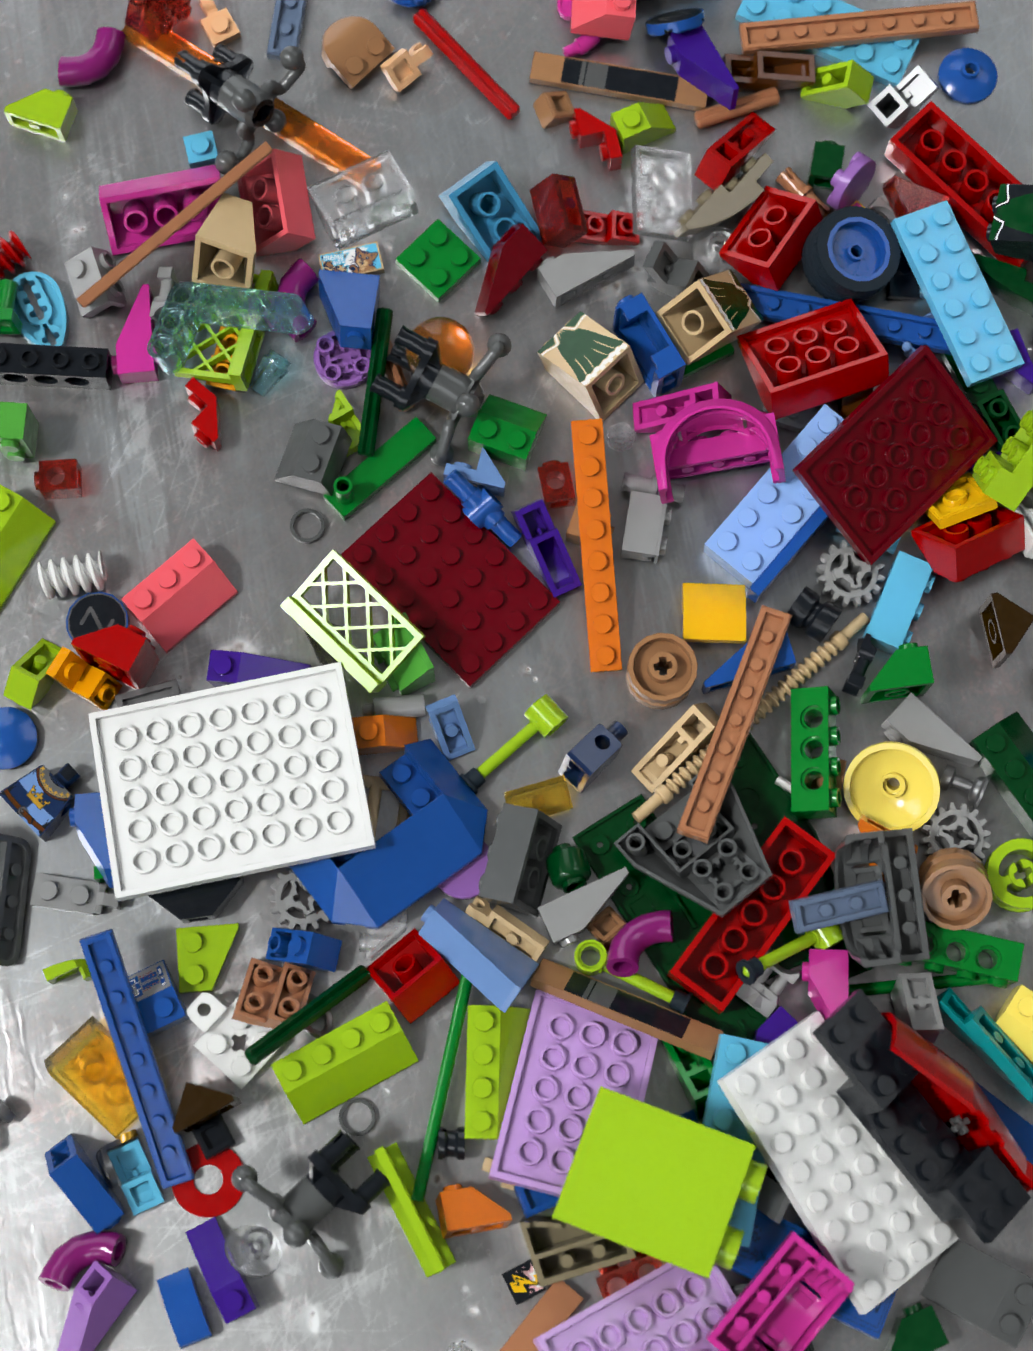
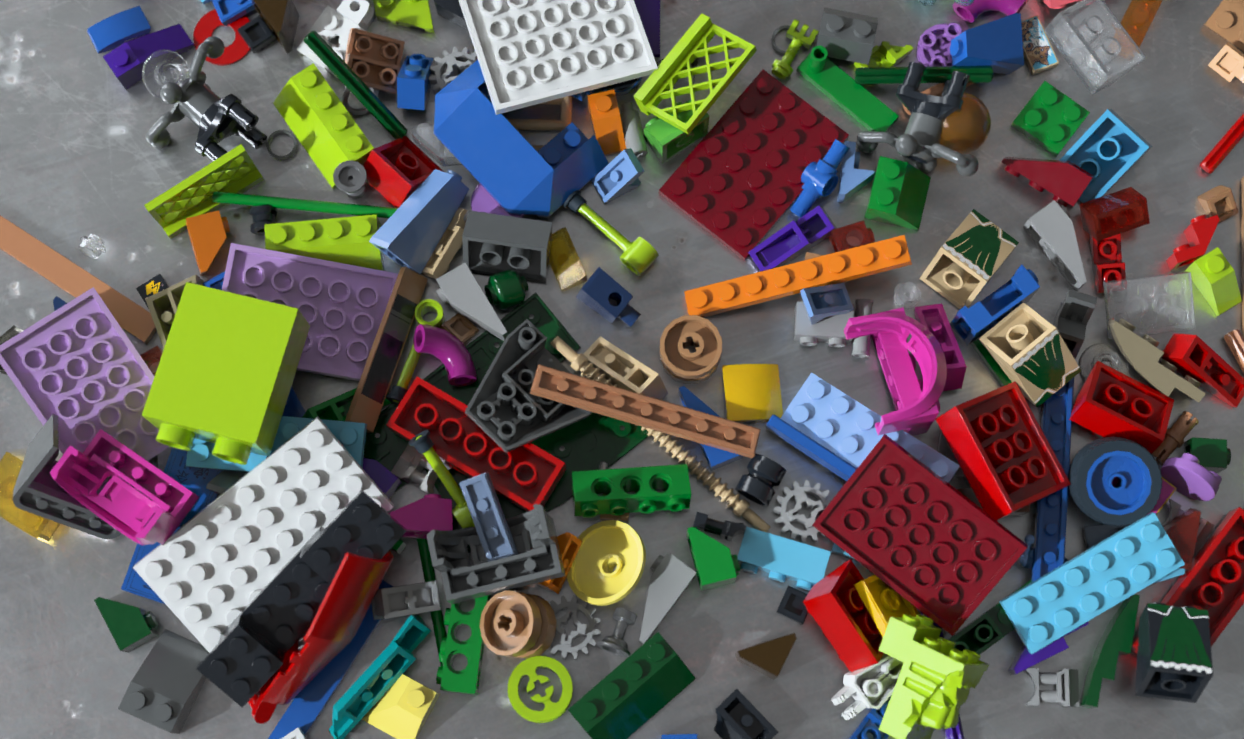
camera: 90 degrees right, 0 degrees up
none -> flat silver piece [333,160,367,199]
none -> lime hinge [771,19,819,80]
none -> black tile [776,585,808,625]
none -> medium blue slope [800,283,854,325]

